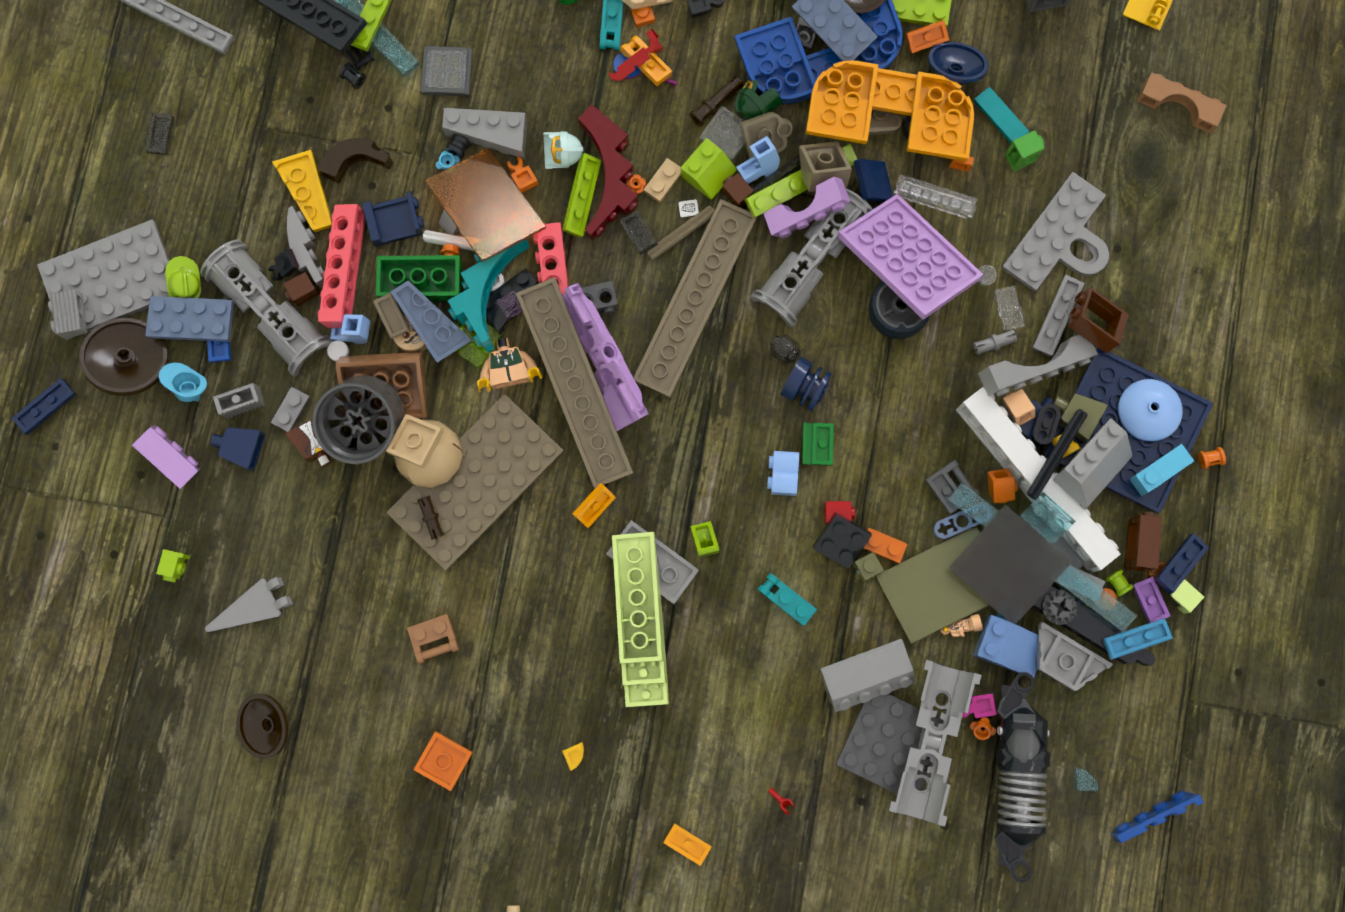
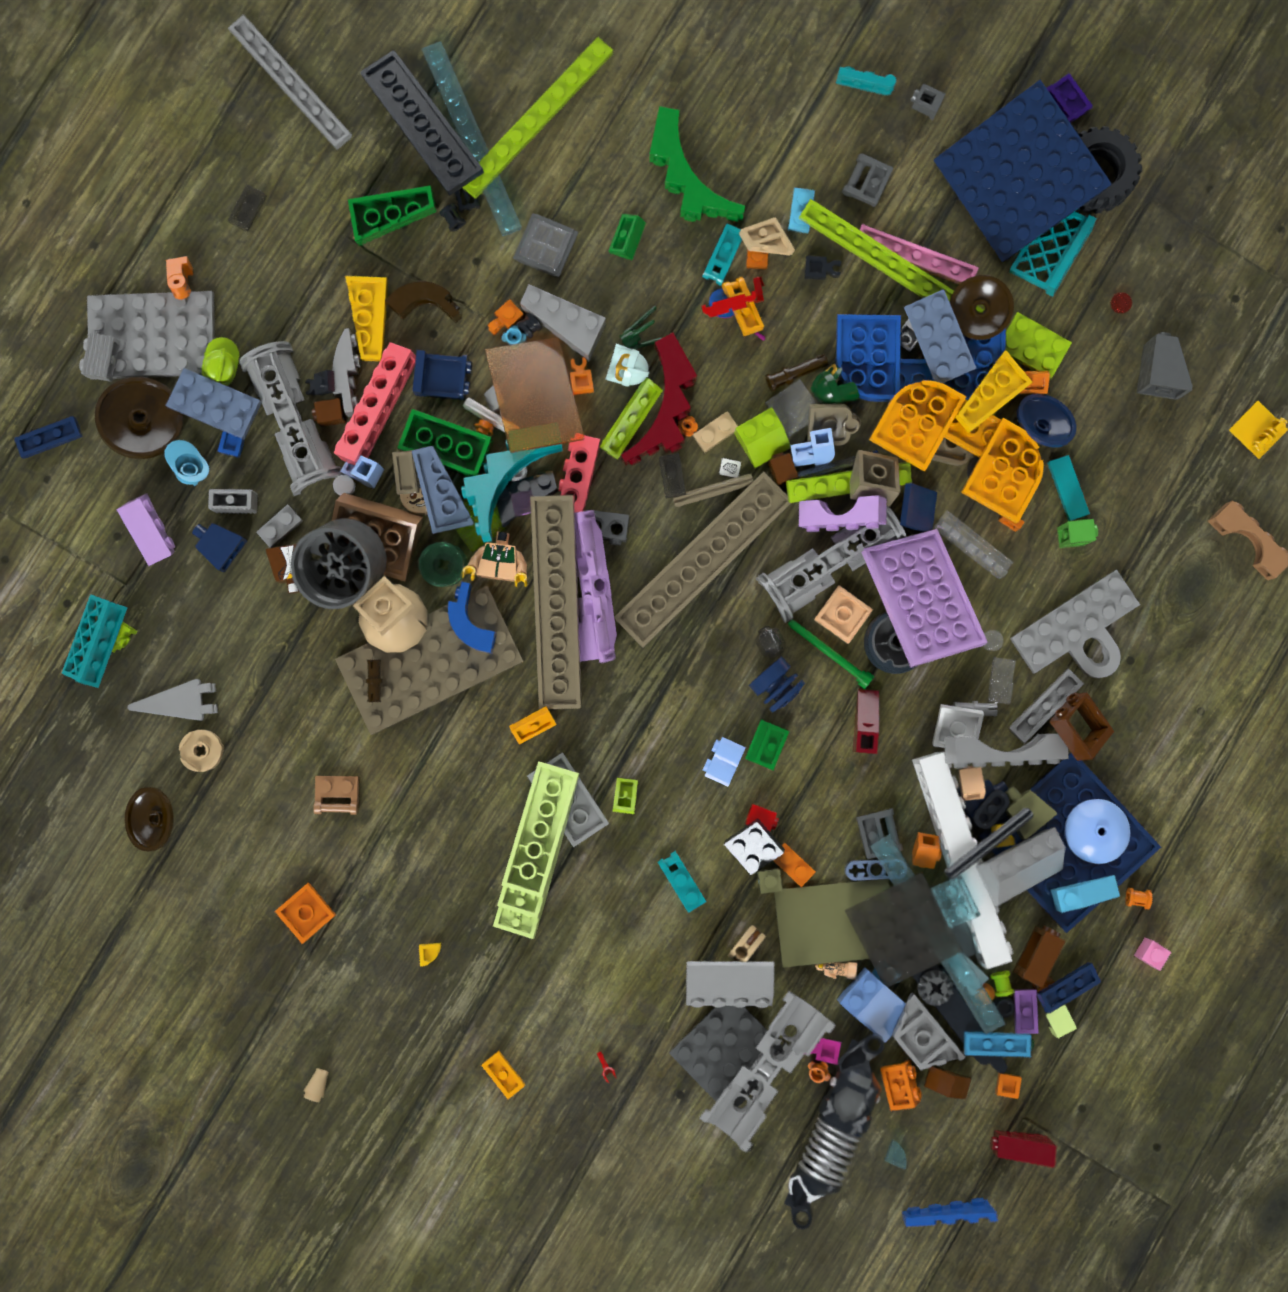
camera: 20 degrees right, 5 degrees up
none -> teal fence [61,594,128,688]
none -> orange leg [166,256,193,300]
none -> tan plate [179,730,224,772]
none -> green wedge [348,186,437,246]
none -> clear green wheel [419,542,468,587]
none -> blue arch [448,582,497,654]
none -> orange plate [488,299,524,335]
none -> green slope [608,214,646,260]
none -> dark green plant [620,306,663,350]
none -> tan head [728,925,766,962]
none -> green piece [788,620,875,689]
none -> light nougat plate [814,585,873,644]
none -> dark red slope [852,689,879,754]
none -> orange bracket [880,1060,922,1111]
none -> reddish brown slope [924,1066,972,1099]
none -> white plate [932,704,984,748]
none -> yellow wing [955,350,1032,433]
none -> dark red slope [990,1130,1057,1168]
none -> black plate [993,996,1015,1018]
none -> orange plate [995,1073,1022,1099]
none -> bright pink brick [1134,938,1171,970]

